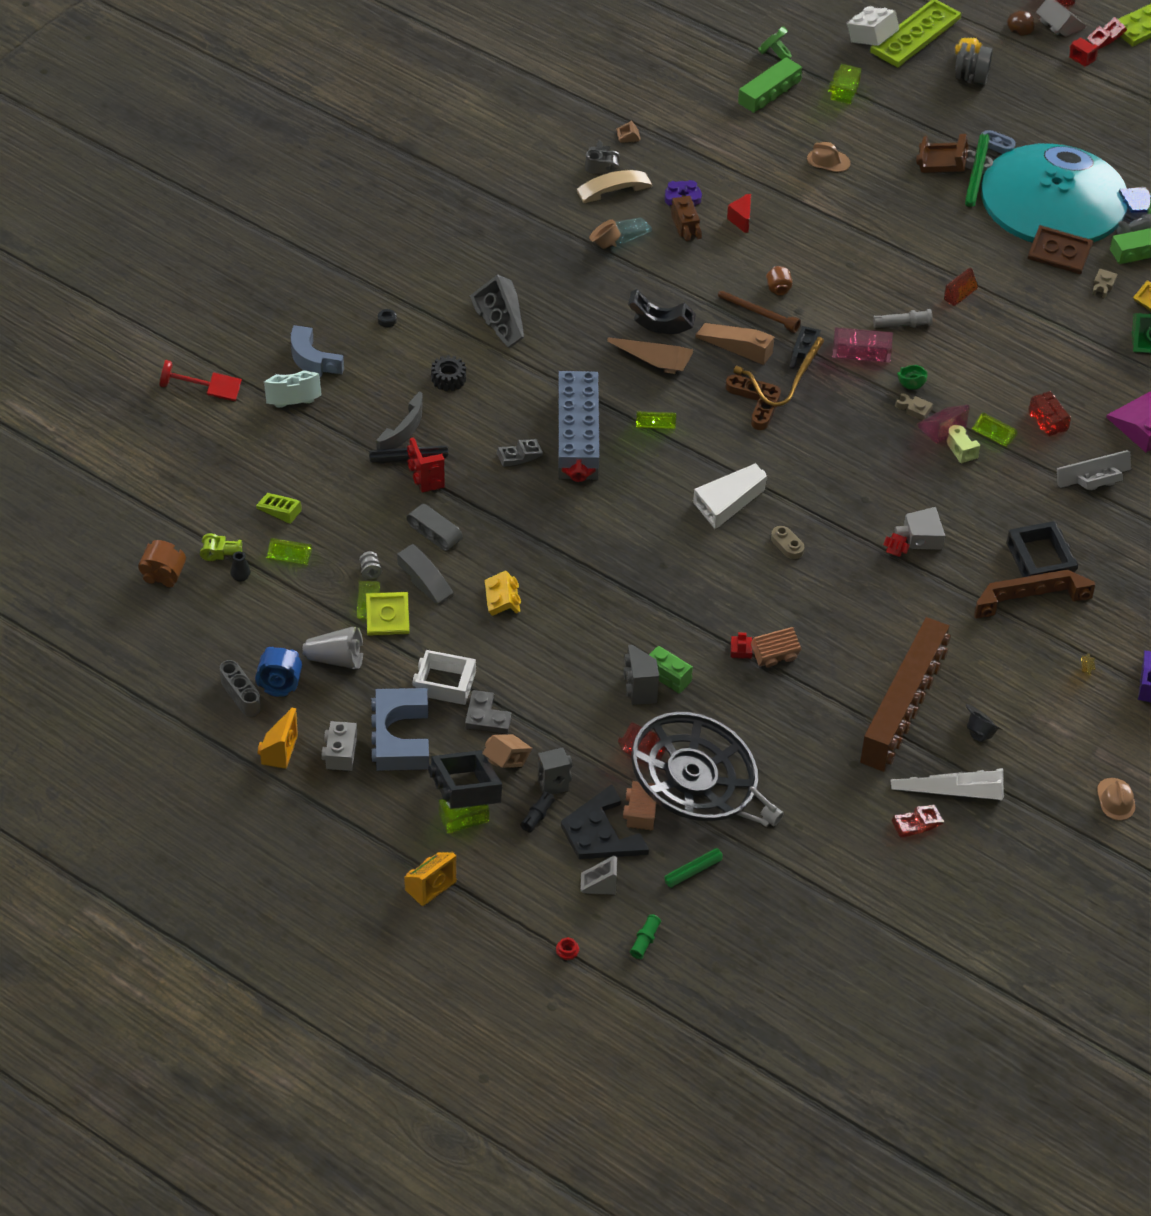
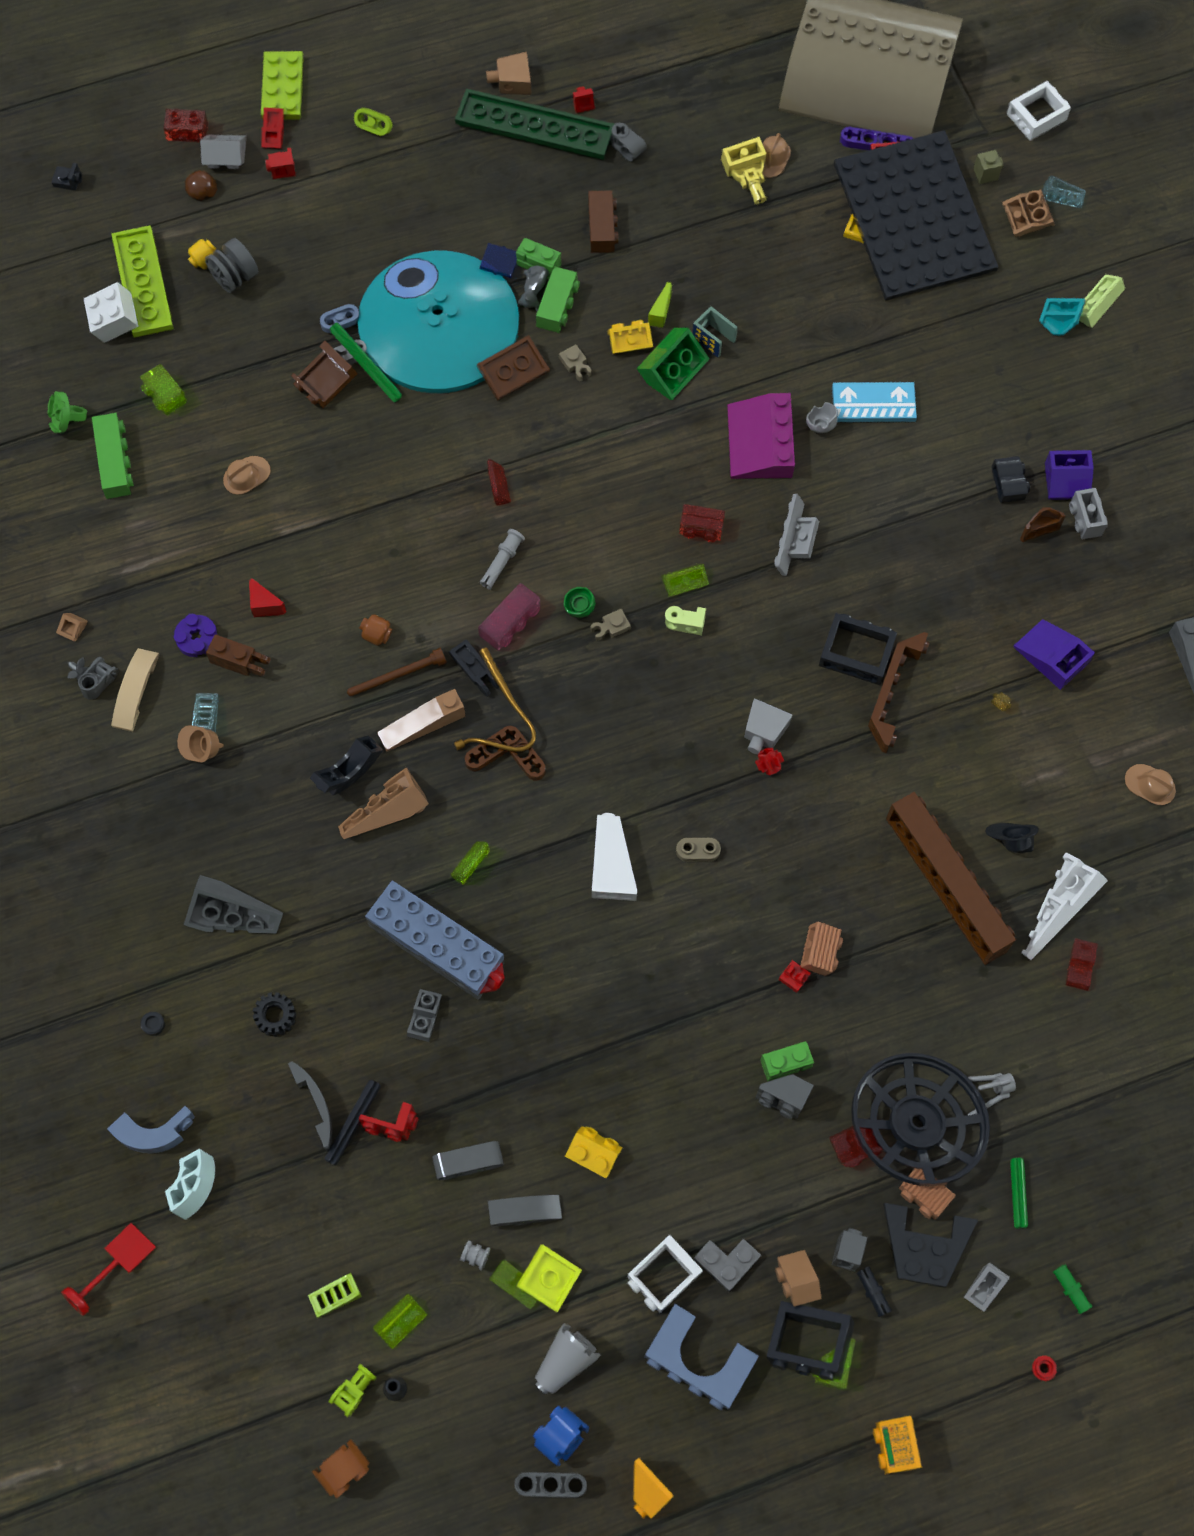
camera: 55 degrees left, 20 degrees up
light grey brick [322,721,357,771] -> none
clear pink slope [917,404,970,444] -> none

